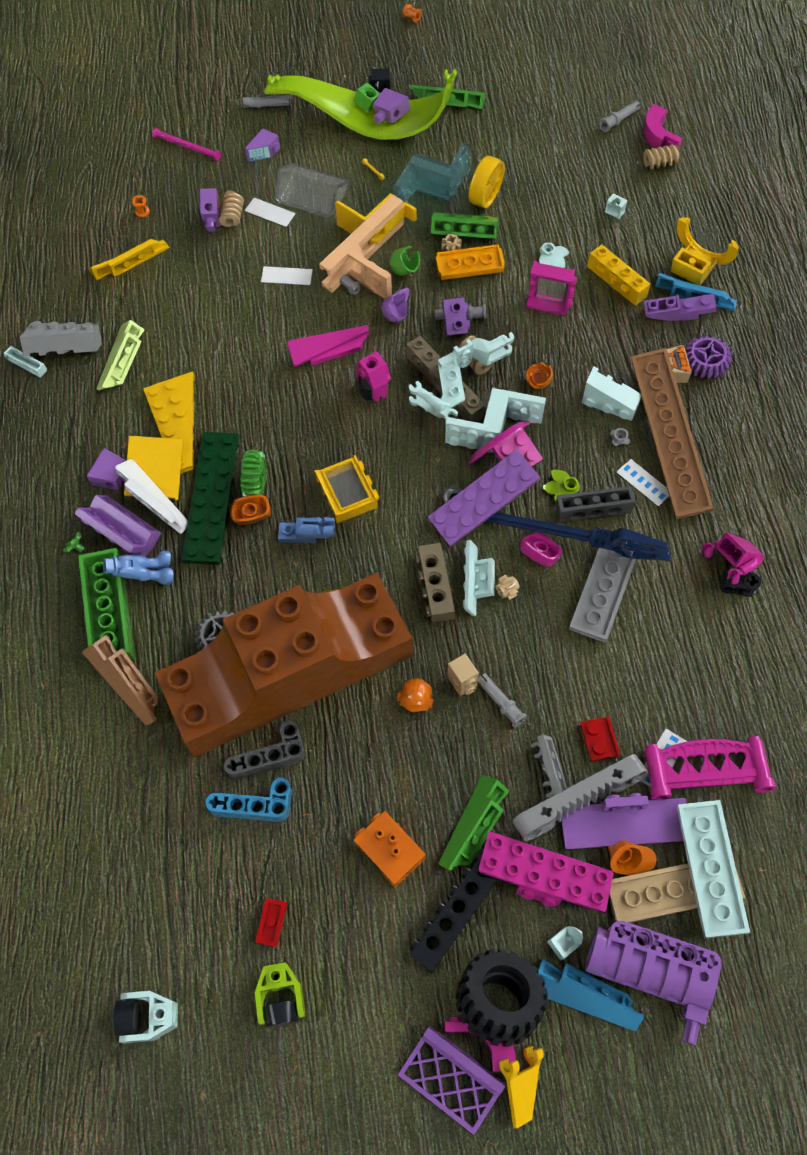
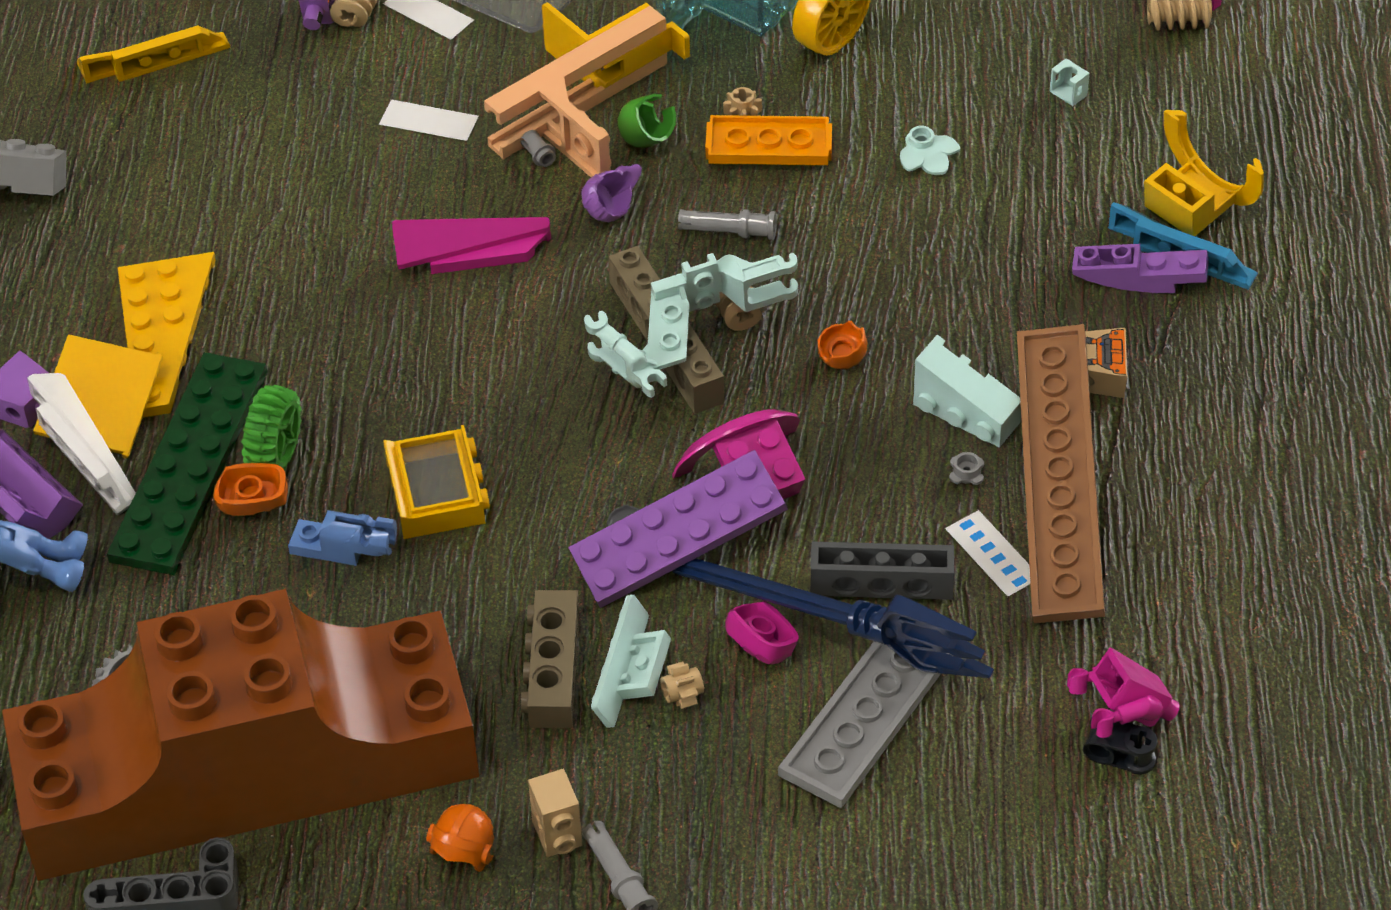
camera: 10 degrees right, 15 degrees down
yellowish green wedge [96,320,144,390] -> none
dark pink piece [355,351,391,402] -> none
bright green brick [431,212,499,239] -> none
medium lavender brick [442,298,470,337] -> none
light aqua bracket [445,388,546,453] -> none
dark pink window [526,260,577,316] -> none
lime plate [543,470,580,502] -> none
yellow brick [587,244,651,306] -> none
medium lavender gear [685,335,732,380] -> none

